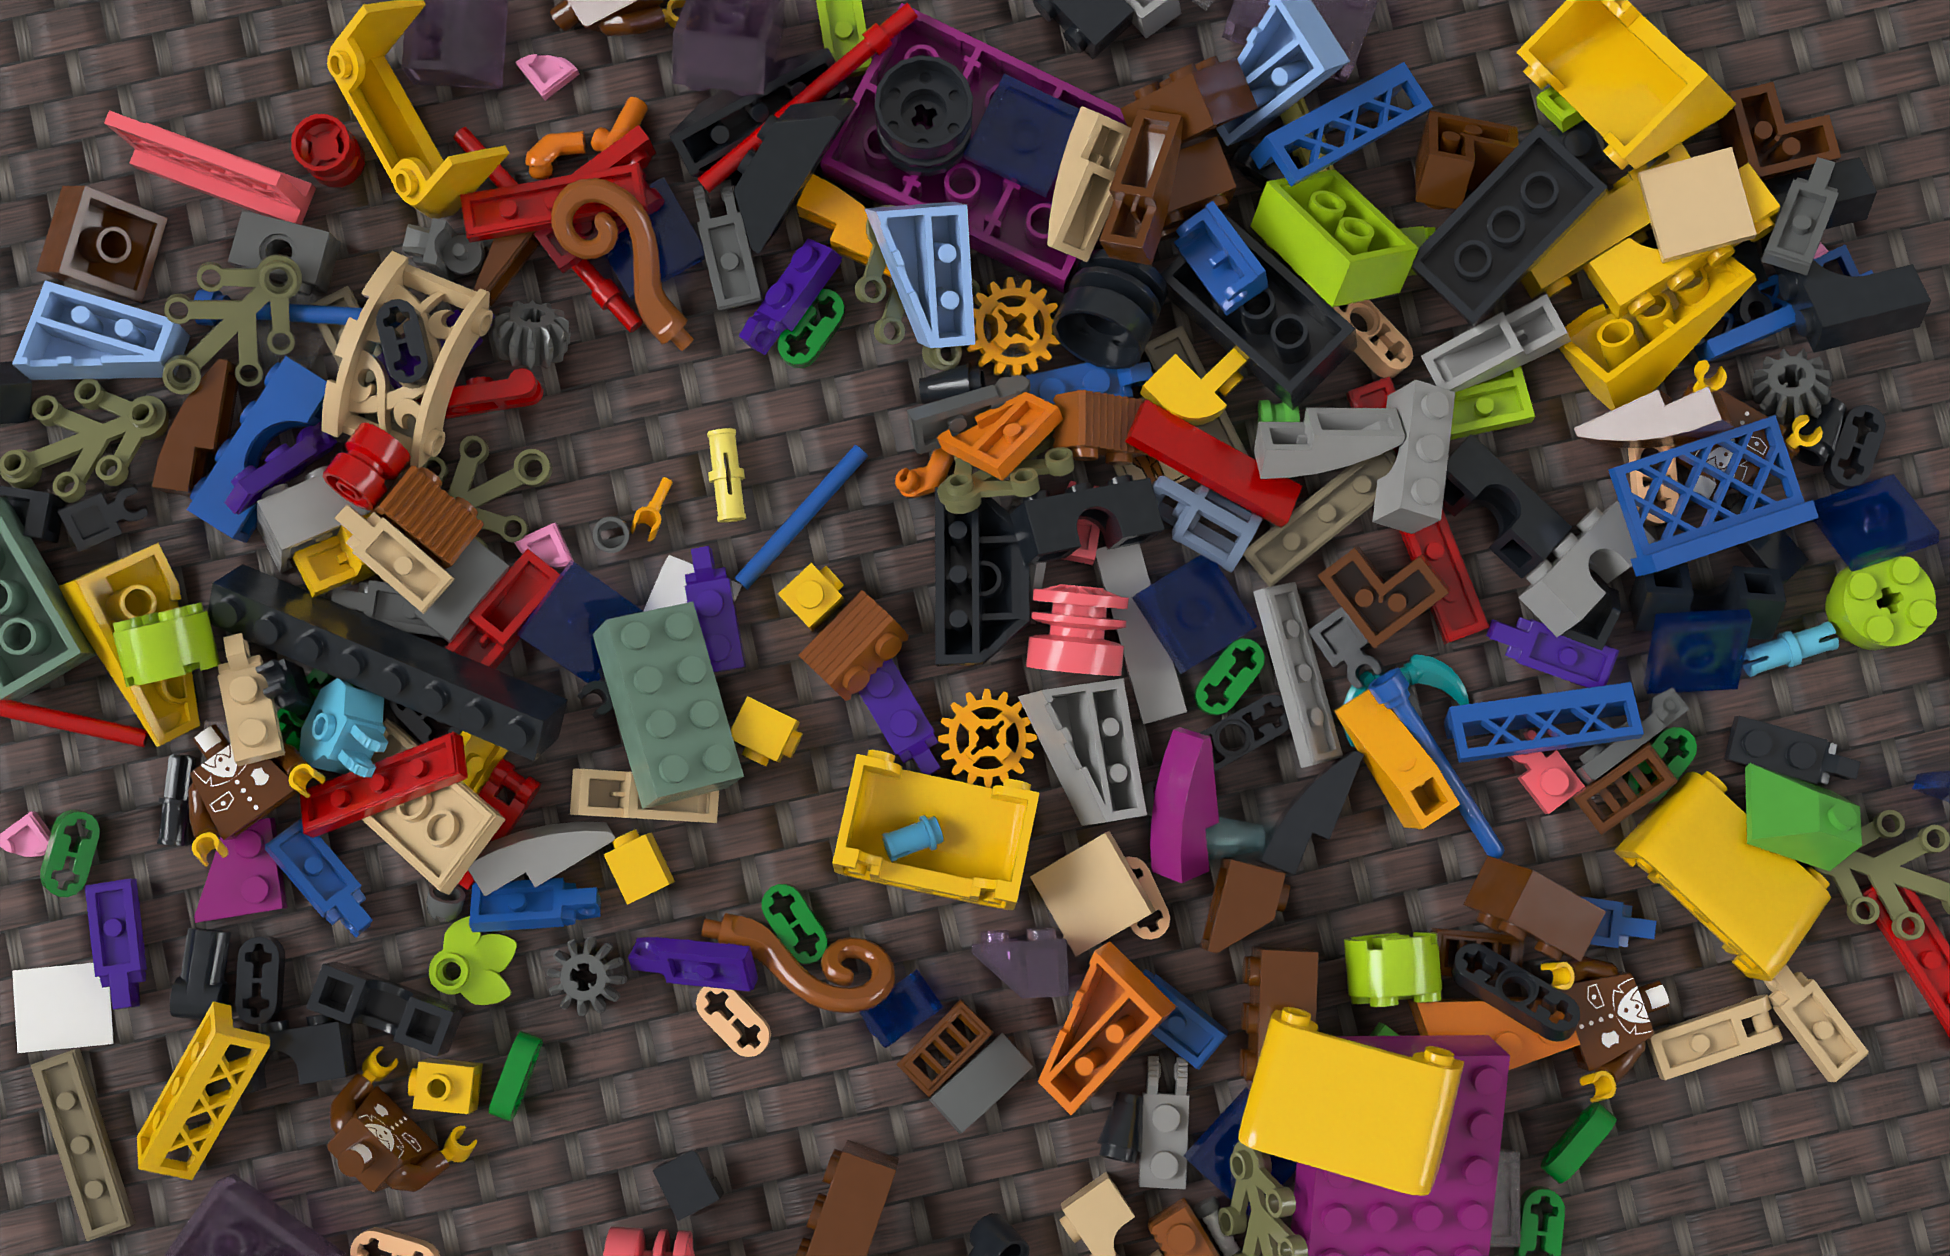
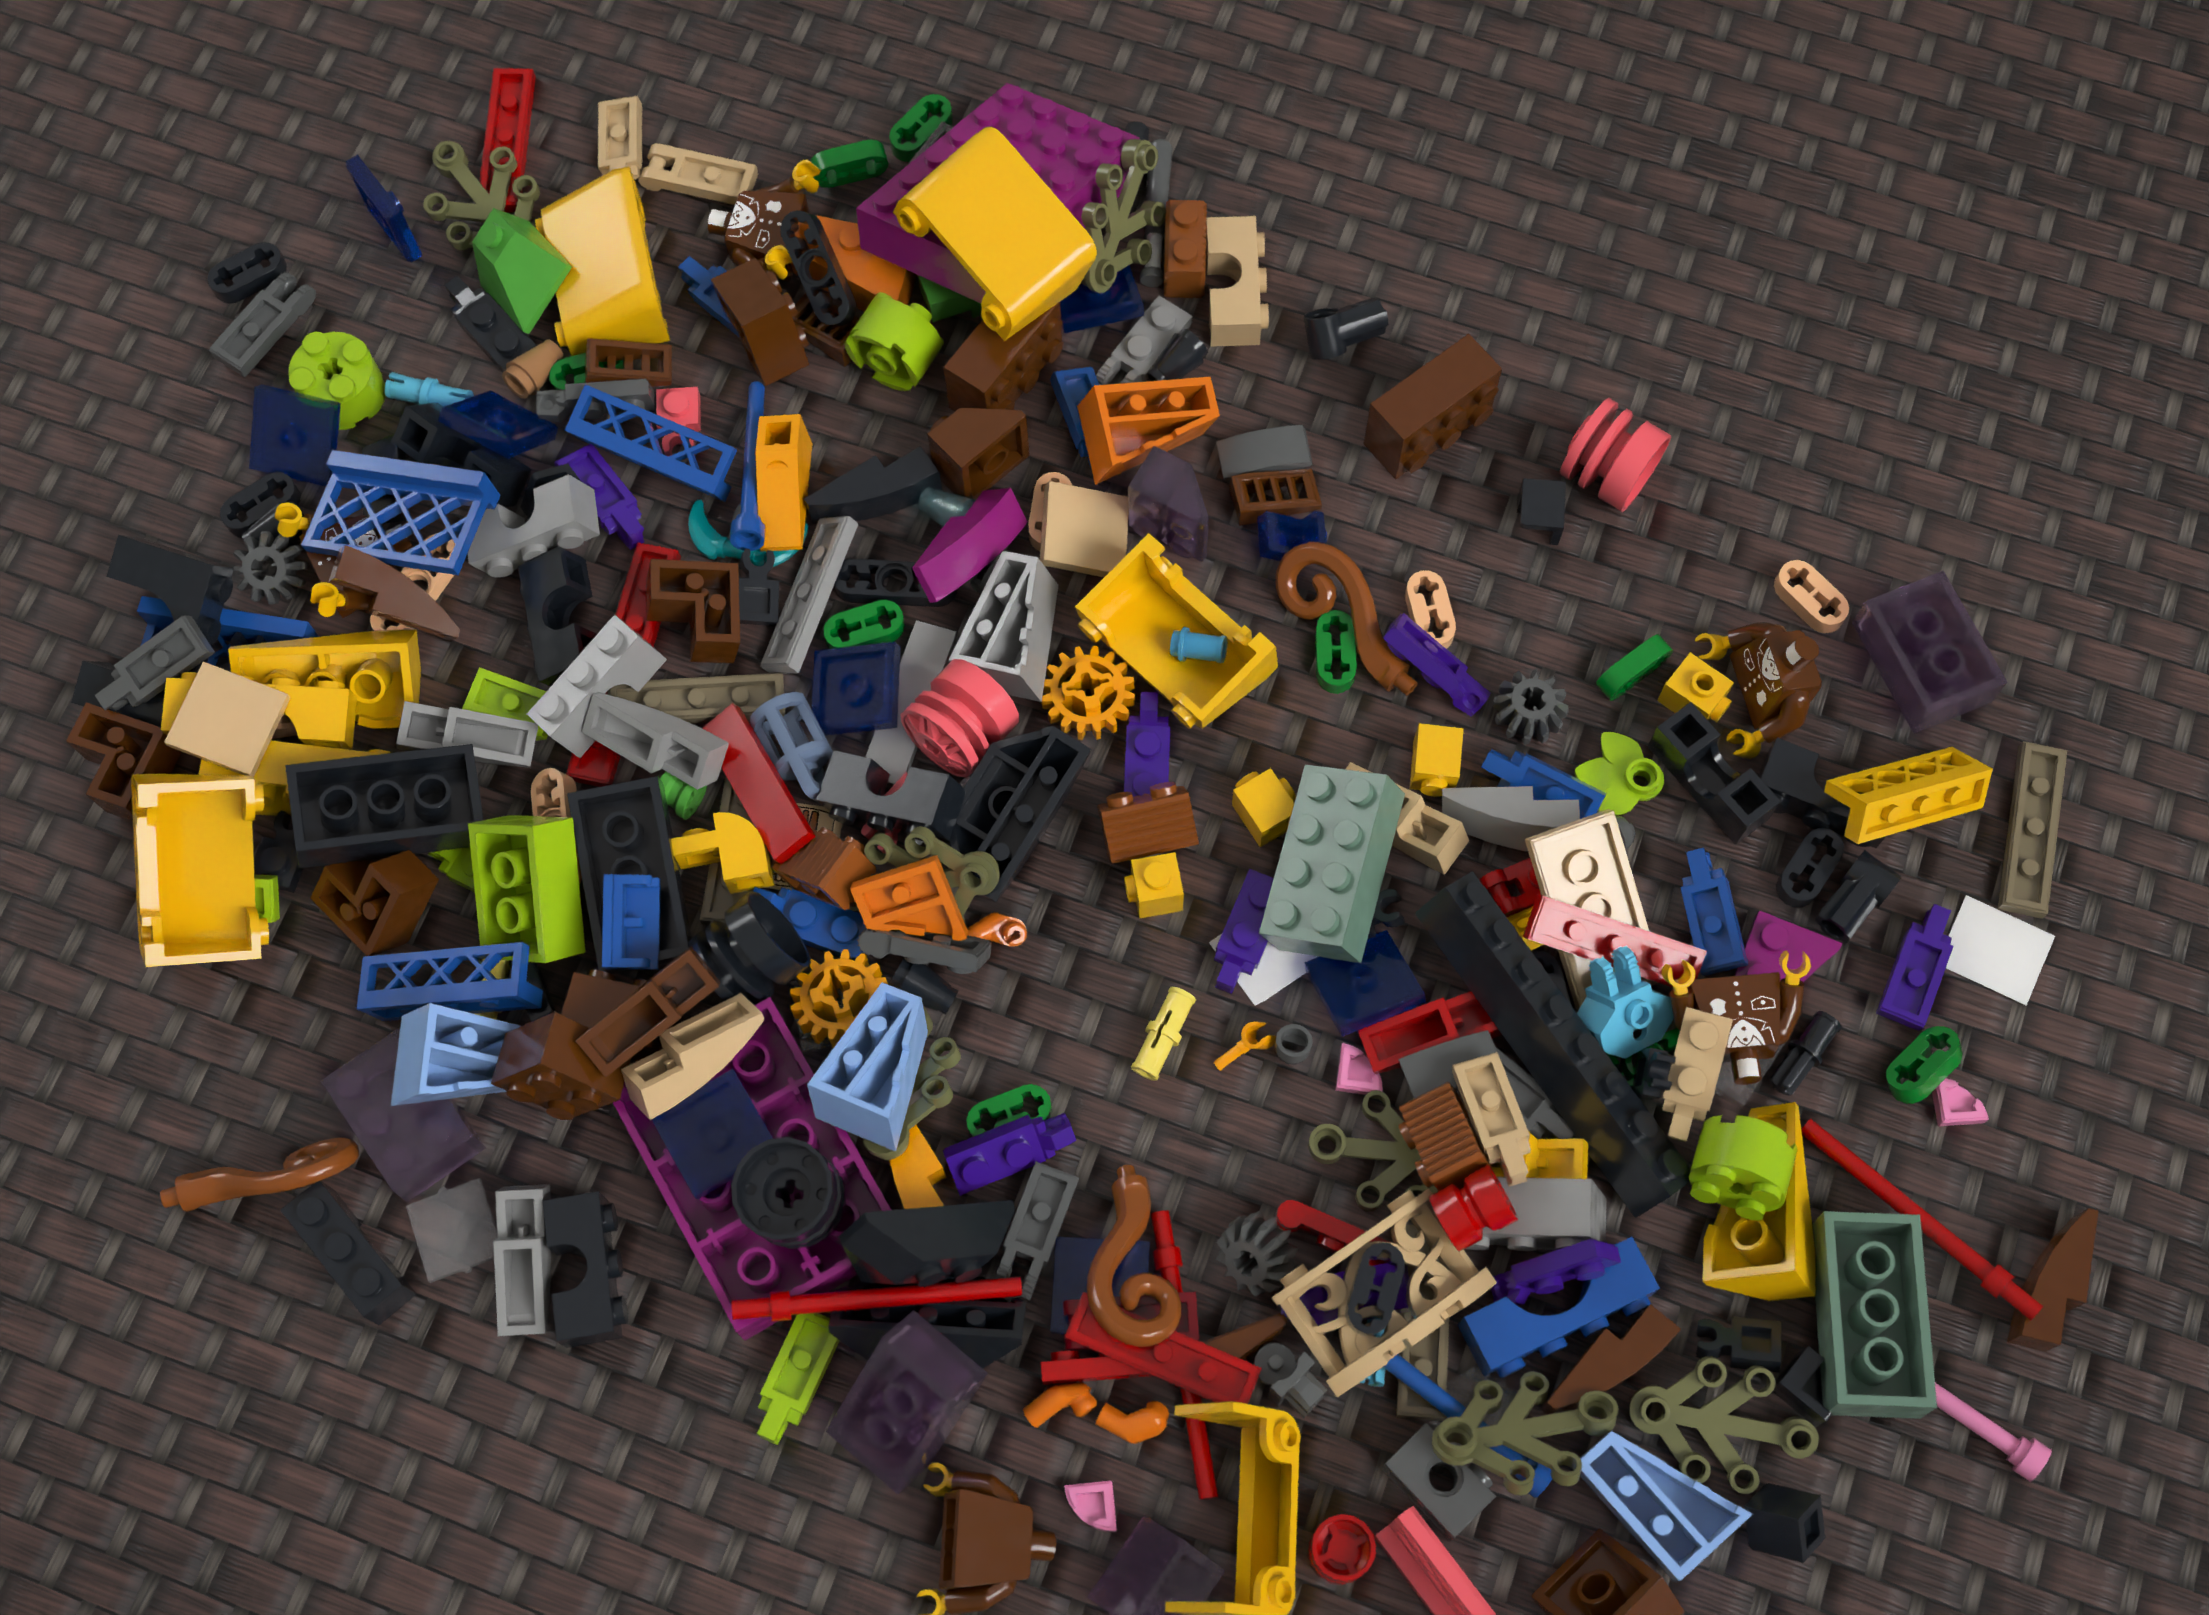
camera: 145 degrees left, 15 degrees down
blue bar [734,444,869,590] -> none
none -> medium nougat cone [502,339,564,398]

